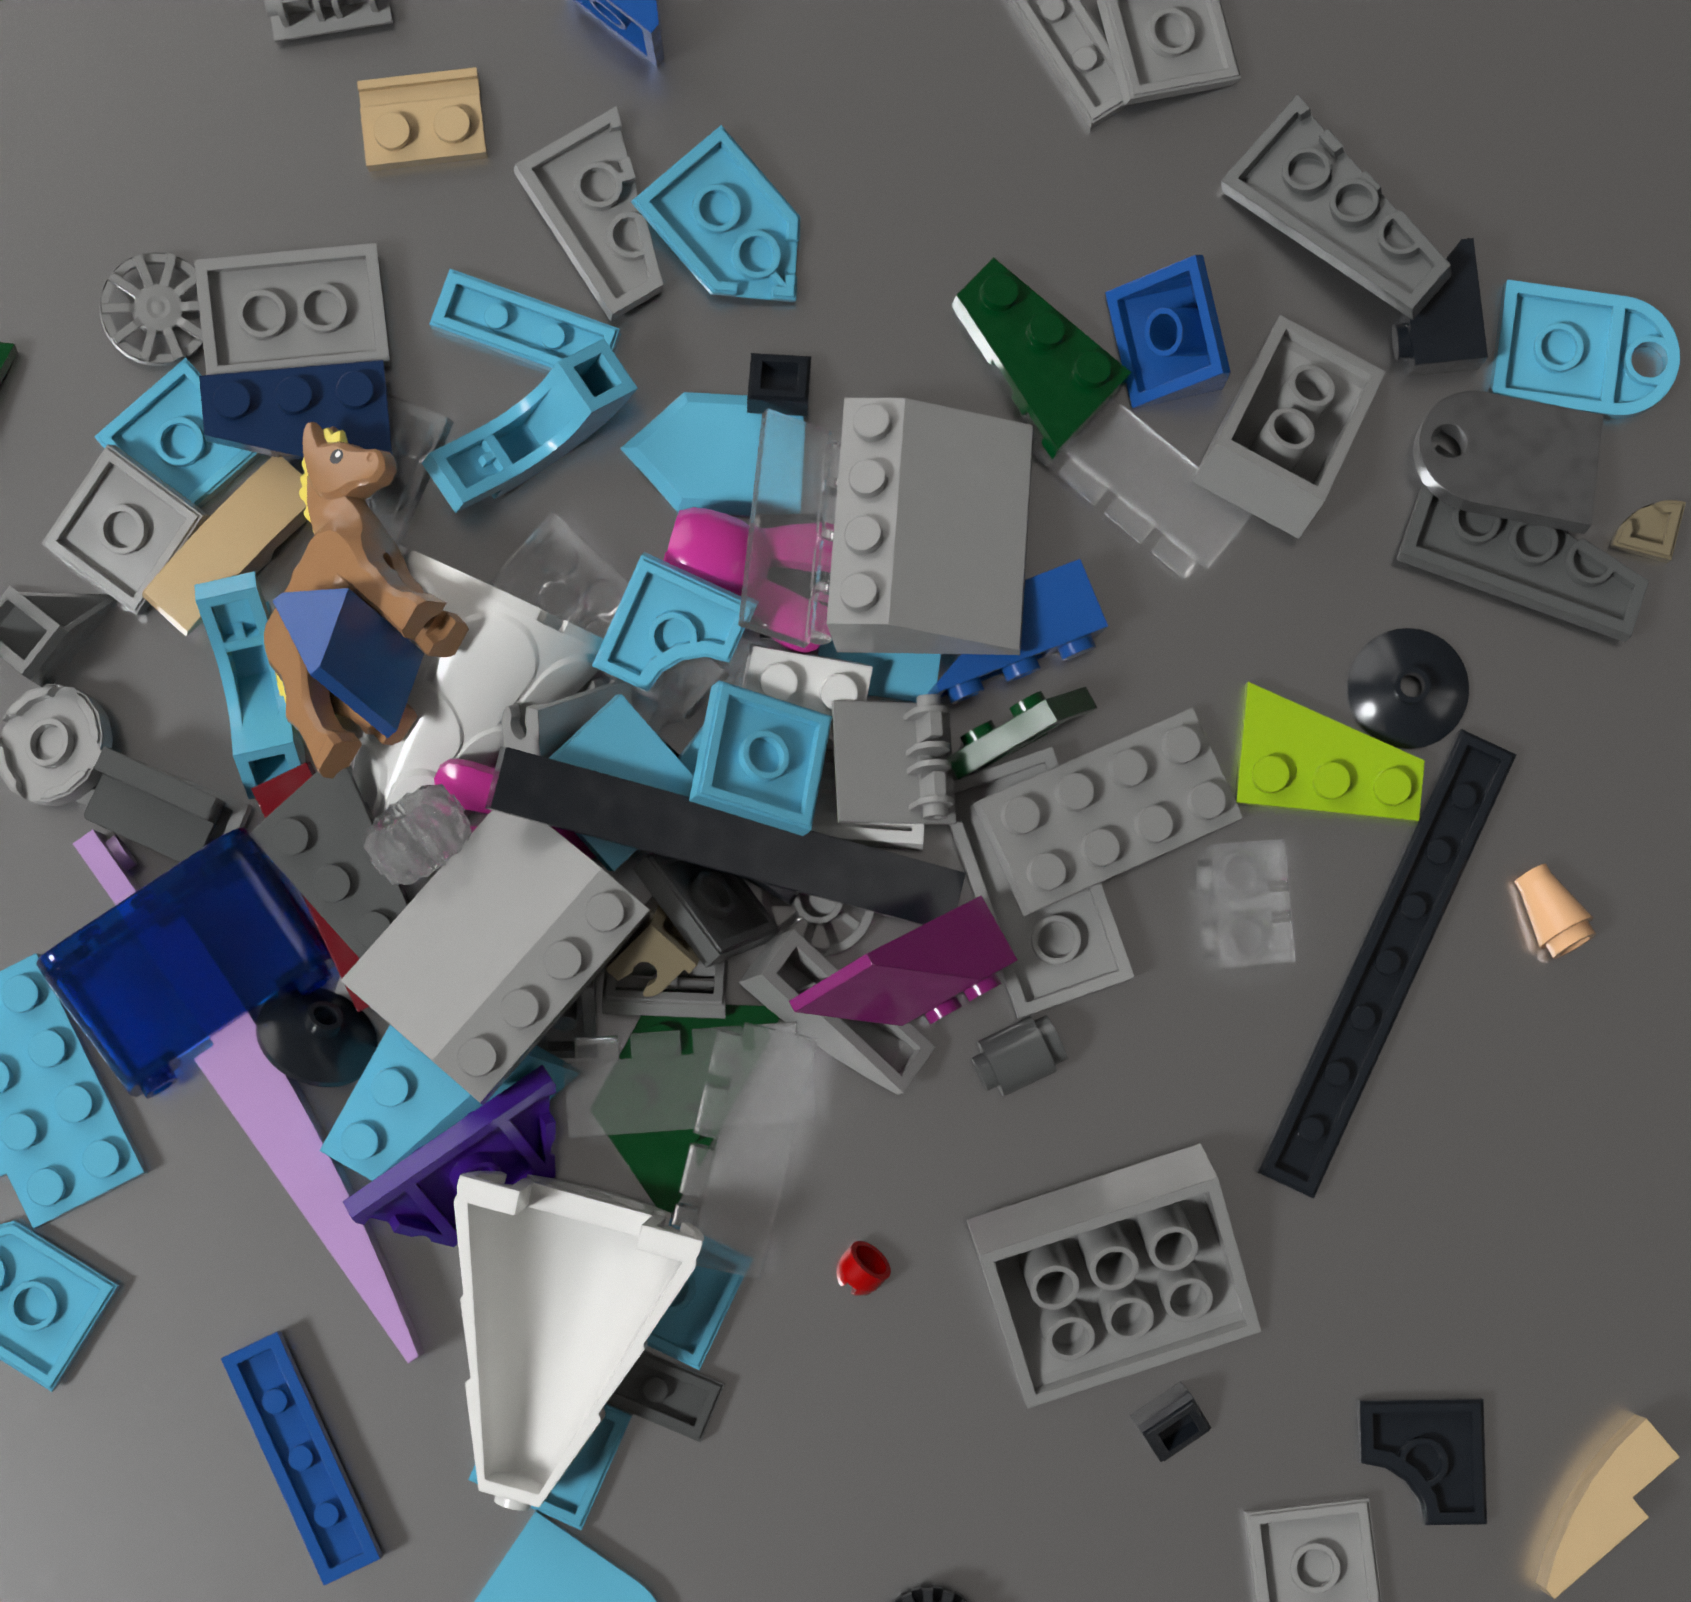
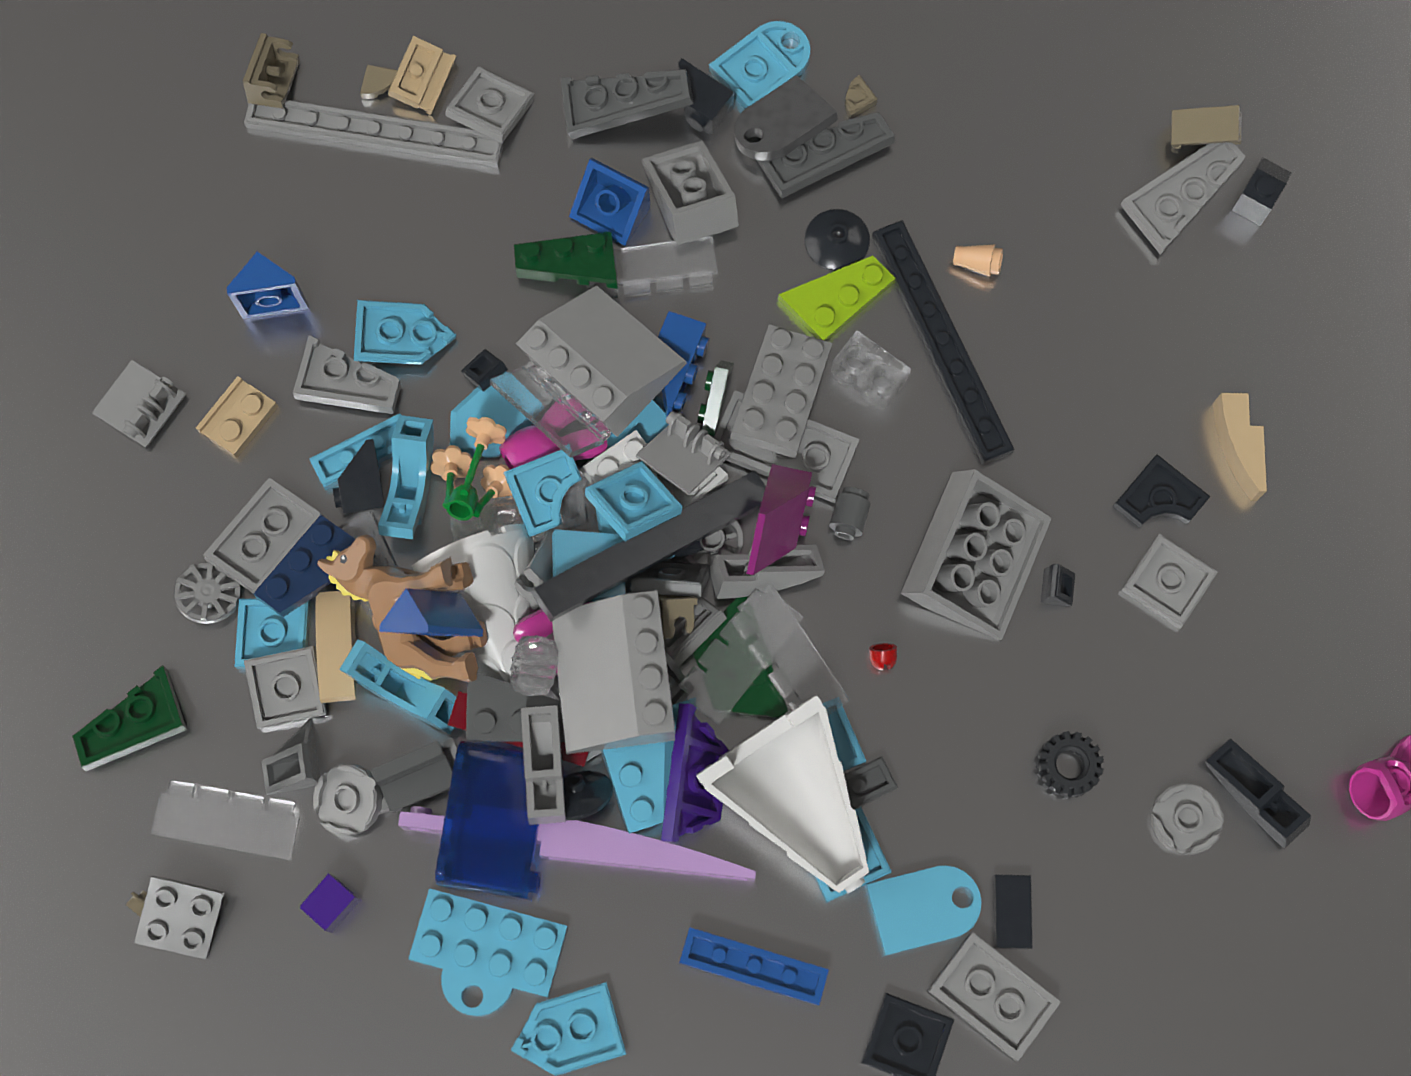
camera: 50 degrees left, 10 degrees down
none -> black slope [332,439,385,514]
none -> light nougat plant [430,417,514,521]
none -> light grey slope [521,705,566,825]

